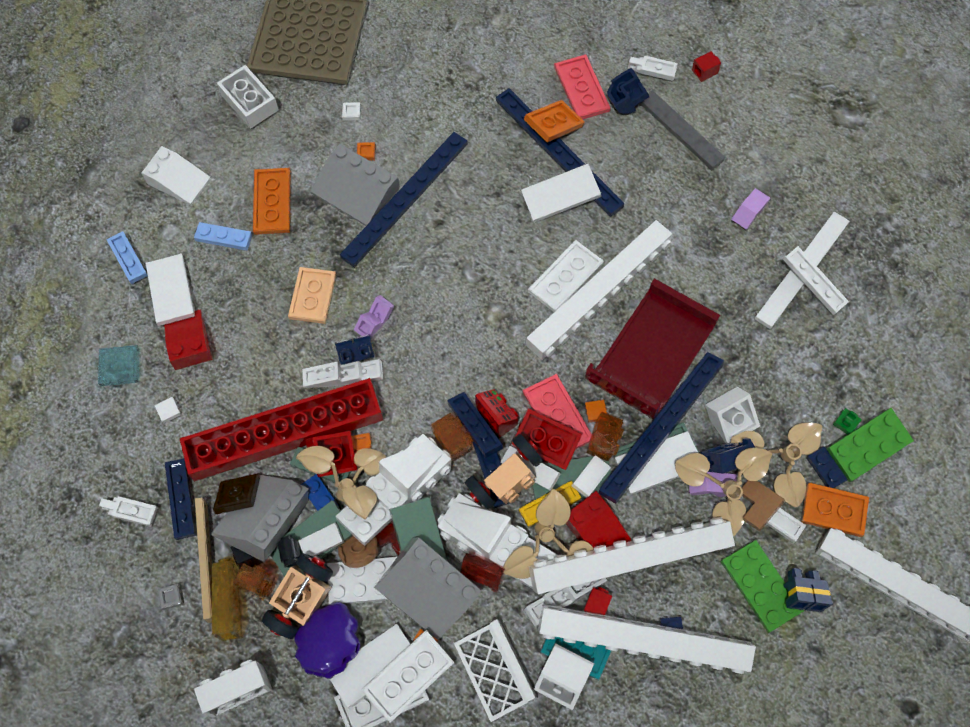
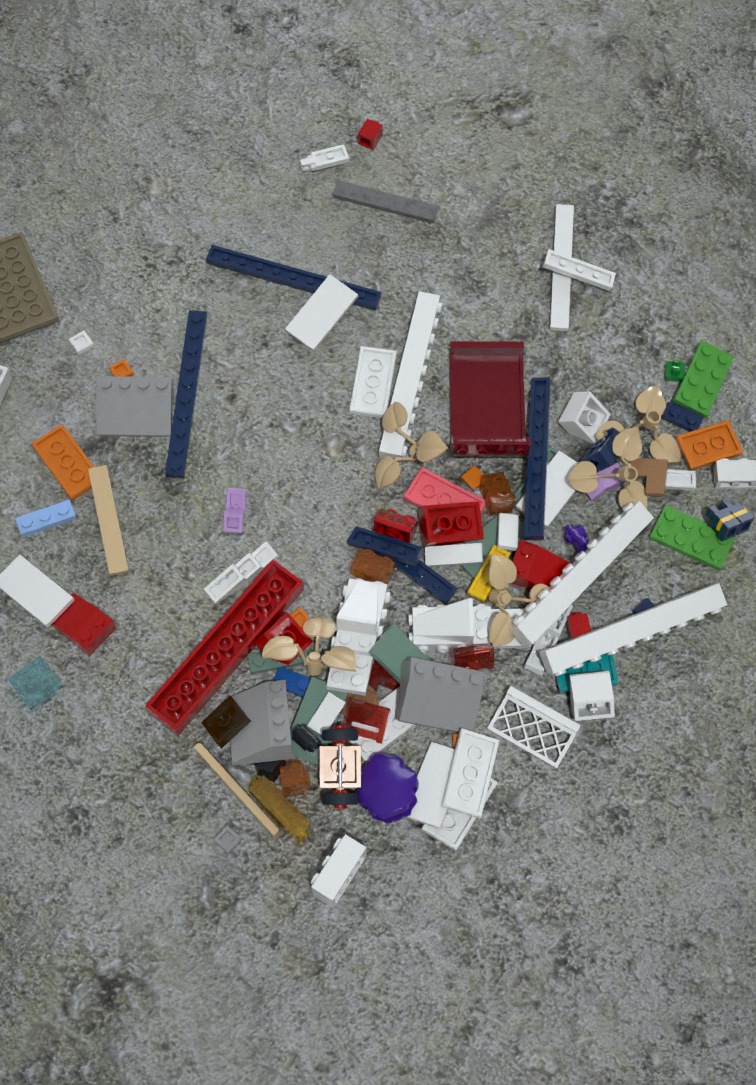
camera: 35 degrees left, 0 degrees up
white hinge [99,496,158,527] -> none
white tile [154,397,181,423] -> none
dark blue plate [165,458,196,540] -> none
light nougat tile [288,267,337,324] -> none
dark blue hips [335,334,374,365] -> none
brick [465,434,543,509] -> none
orange plate [524,100,585,142] -> none
coral tile [554,54,611,120] -> none
dark blue brick [607,68,649,114] -> none
lavender slope [731,188,771,230] -> none
none -> tan tile [88,465,129,576]
none -> clear red plate [345,699,391,744]
none -> tan plant [375,402,448,490]
none -> dark purple plate [564,524,589,553]

